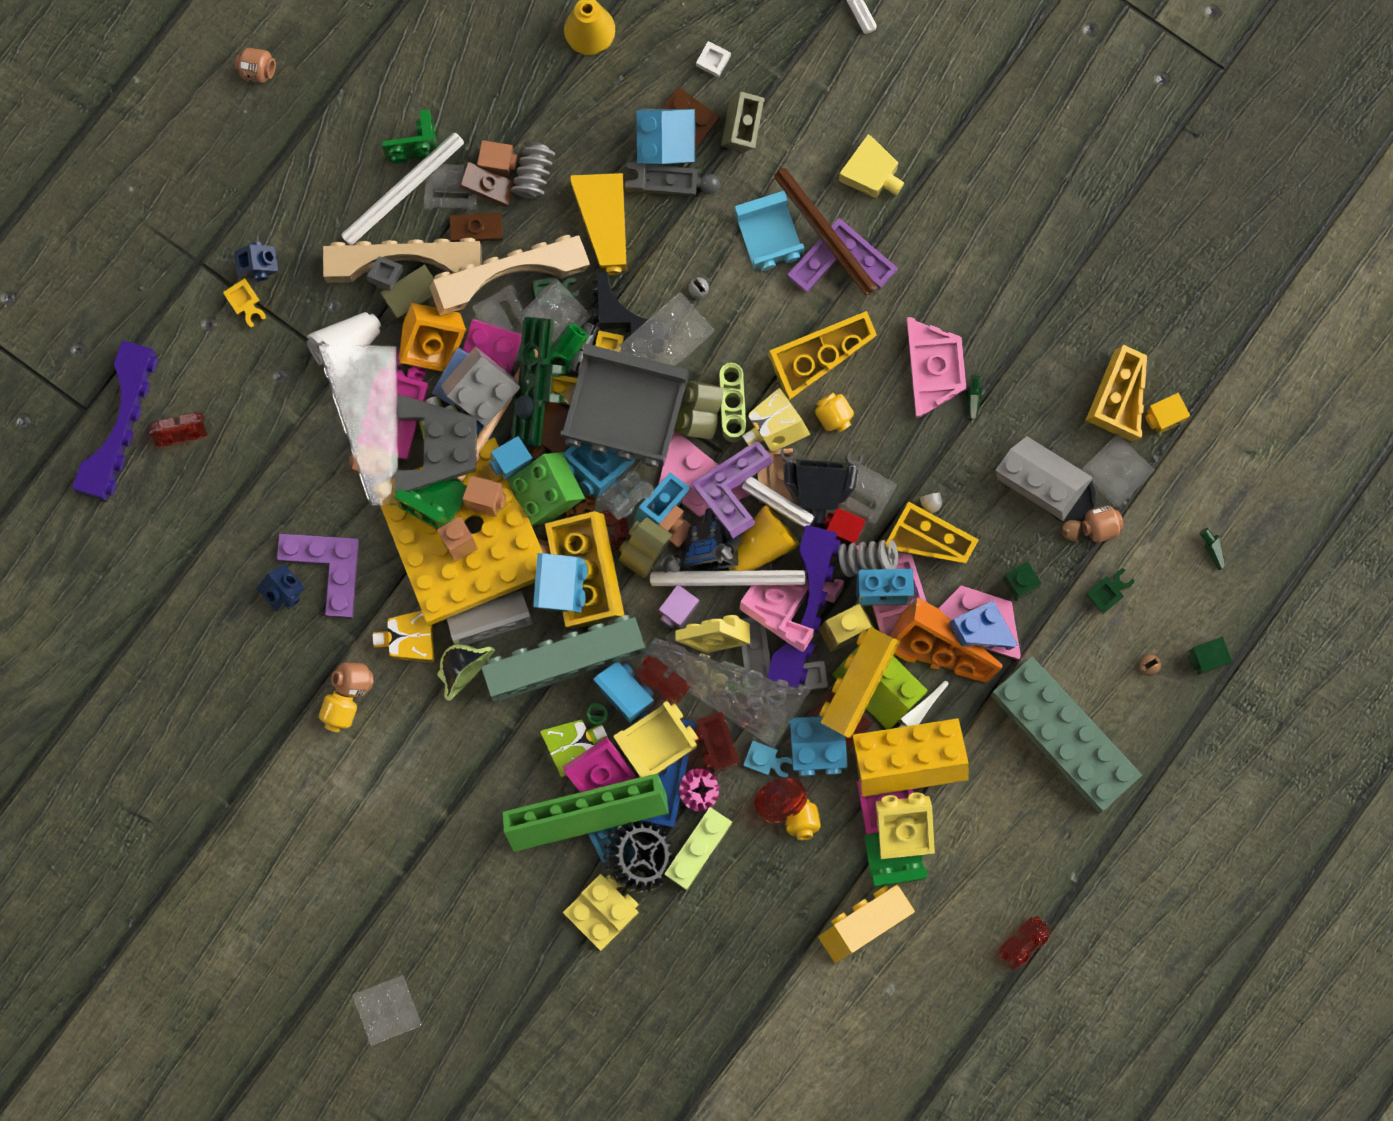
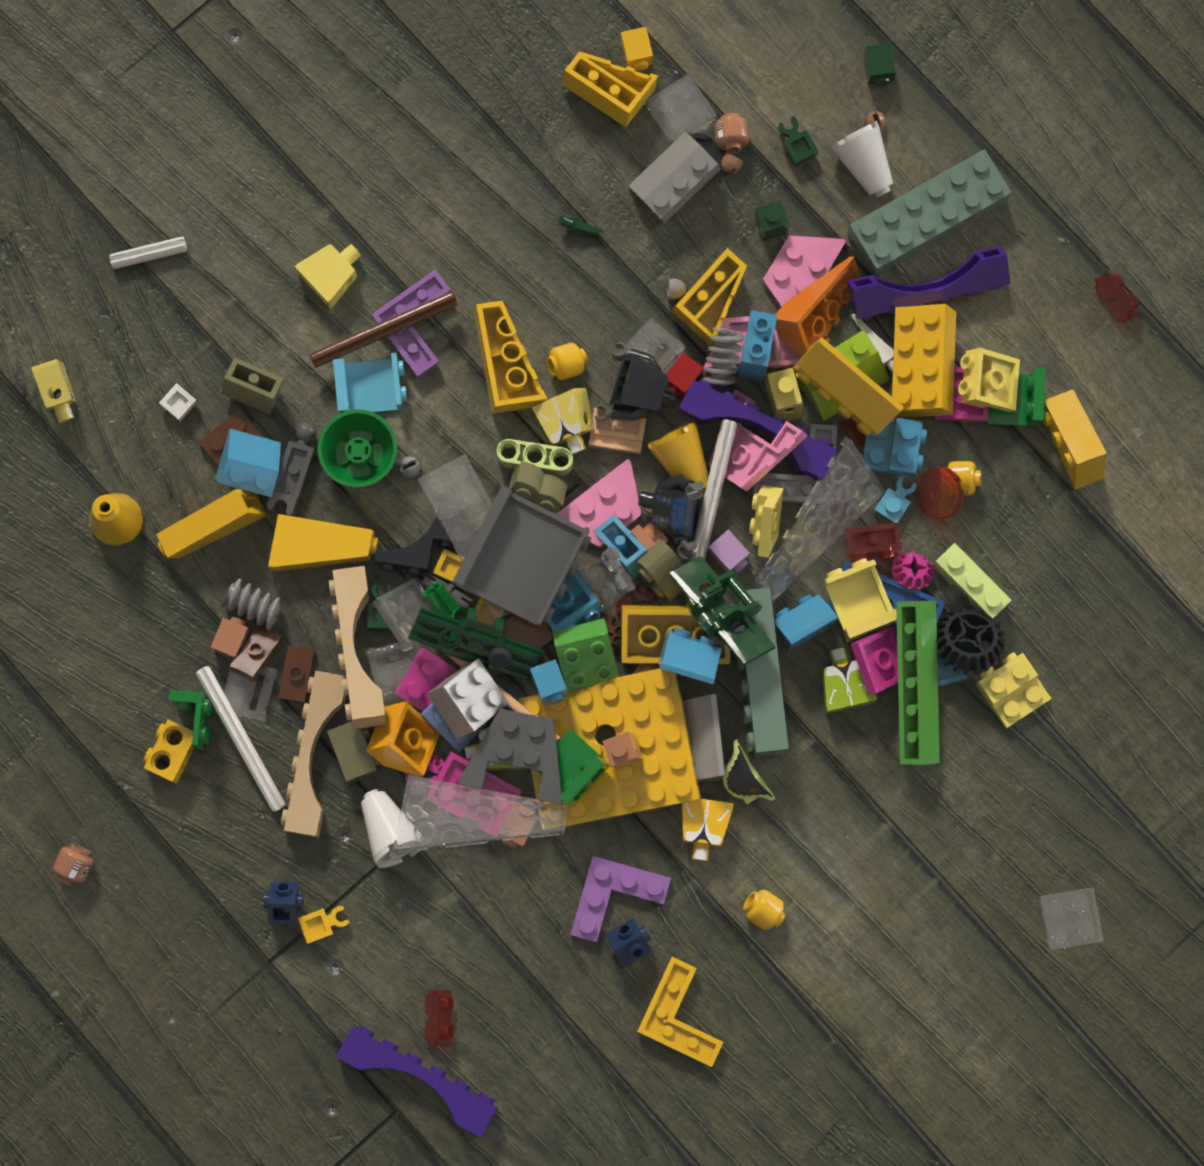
camera: 80 degrees left, 0 degrees up
nougat head [331,662,373,697] -> none
dark grey tile [367,256,403,291] -> none
nougat brick [462,476,507,517] -> none
green hinge [586,702,608,725] -> none
clear red hinge [635,655,690,705] -> none
medium lavender plate [692,440,773,538] -> none
white axle [742,477,814,528] -> none
bright pink wing [906,317,966,418] -> none
wing [949,600,1018,650] -> none
dark green bar [1200,528,1225,570] -> none
none -> yellow brick [143,719,194,784]
none -> yellow slope [156,489,268,559]
none -> green piece [318,410,397,488]
none -> yellow plate [637,957,723,1067]
none -> dark green piece [669,556,775,666]
none -> white cone [830,121,893,197]
none -> dark purple arch [848,246,1011,319]

